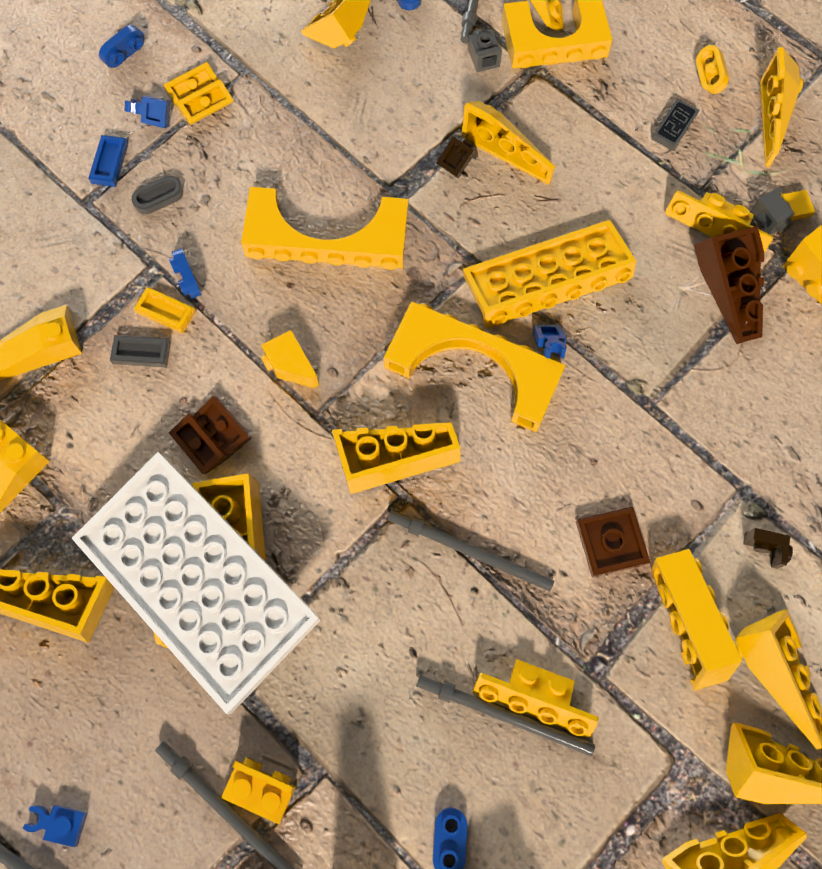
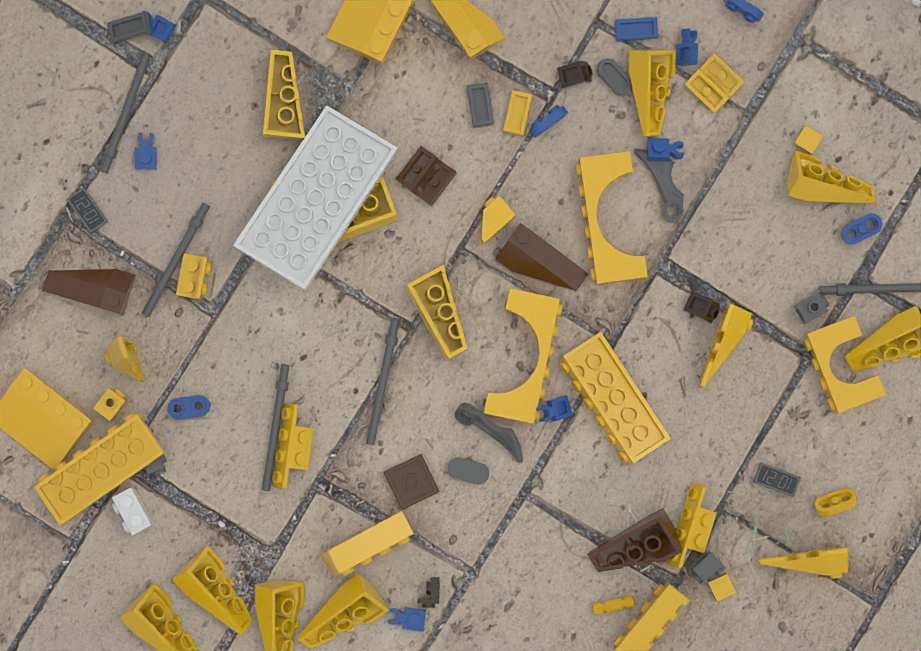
camera: 75 degrees right, 15 degrees up
none -> blue plate [388,607,426,632]
none -> dark grey tile [448,458,489,484]
none -> dark grey piece [454,403,523,463]
none -> reddish brown wedge [495,223,588,291]
none -> dark brown bracket [557,61,593,88]
none -> yellow axle [592,596,634,615]
none -> yellow wedge [629,49,676,136]
none -> dark grey piece [634,149,684,223]
none -> blue plate [647,138,684,161]
none -> yellow tile [793,125,823,155]

